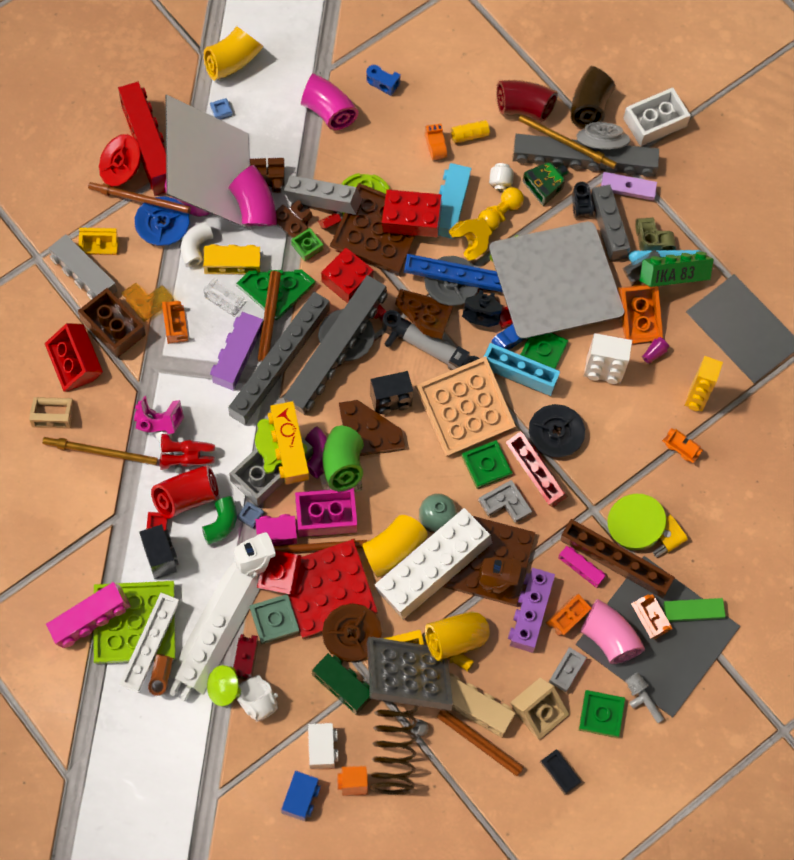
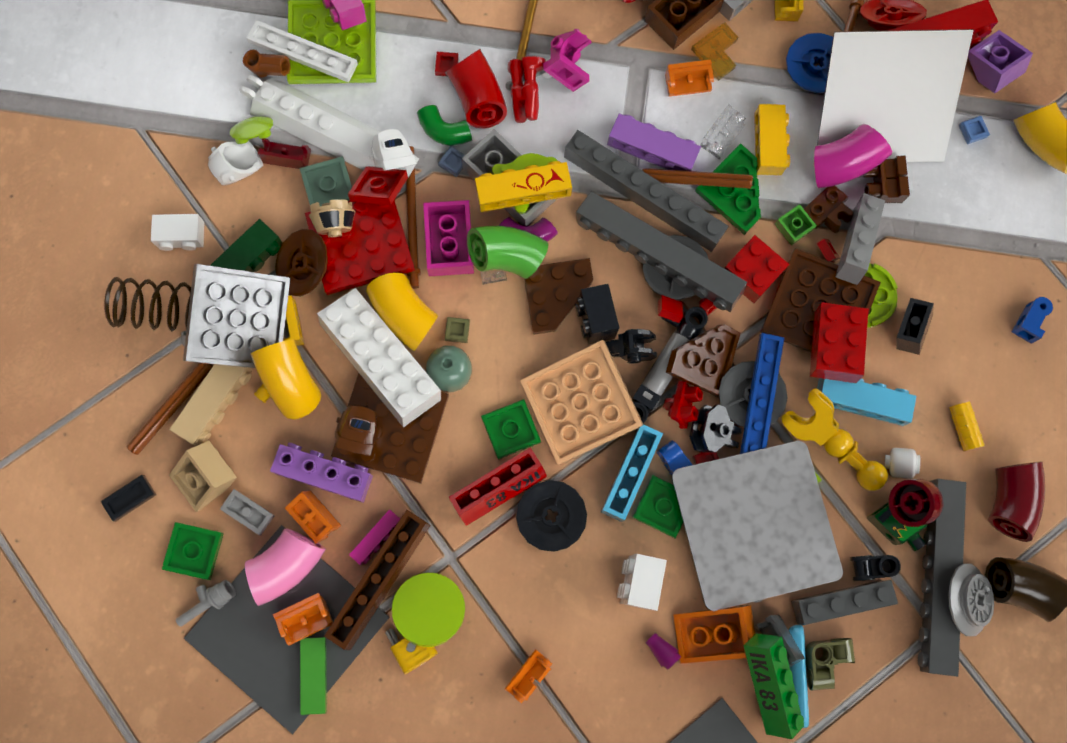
camera: 90 degrees right, 10 degrees up
black brick [139,524,179,580] -> none
white cylinder [180,221,213,267] -> none
dark pink brick [256,514,297,546] -> none
blue brick [281,771,321,822] -> none
dark pink brick [301,73,358,130] -> none
orange brick [337,766,368,796] -> none
orange leg [425,123,447,160] -> none
light grey plate [478,480,532,523] -> none
pearl gold bar [518,114,617,169] -> none
lavender tile [601,172,657,201] -> none
white brick [623,88,691,147] -> none
yellow brick [684,356,723,411] -> none
none -> tan cone [309,200,355,237]
none -> olive tile [445,317,470,343]
none -> black hinge [605,329,657,364]
none -> red tile [658,295,683,323]
none -> red hips [663,381,703,429]
none -> dark red brick [888,479,944,527]
none -> black brick [896,298,934,355]
none -> medium lavender slope [968,30,1033,94]

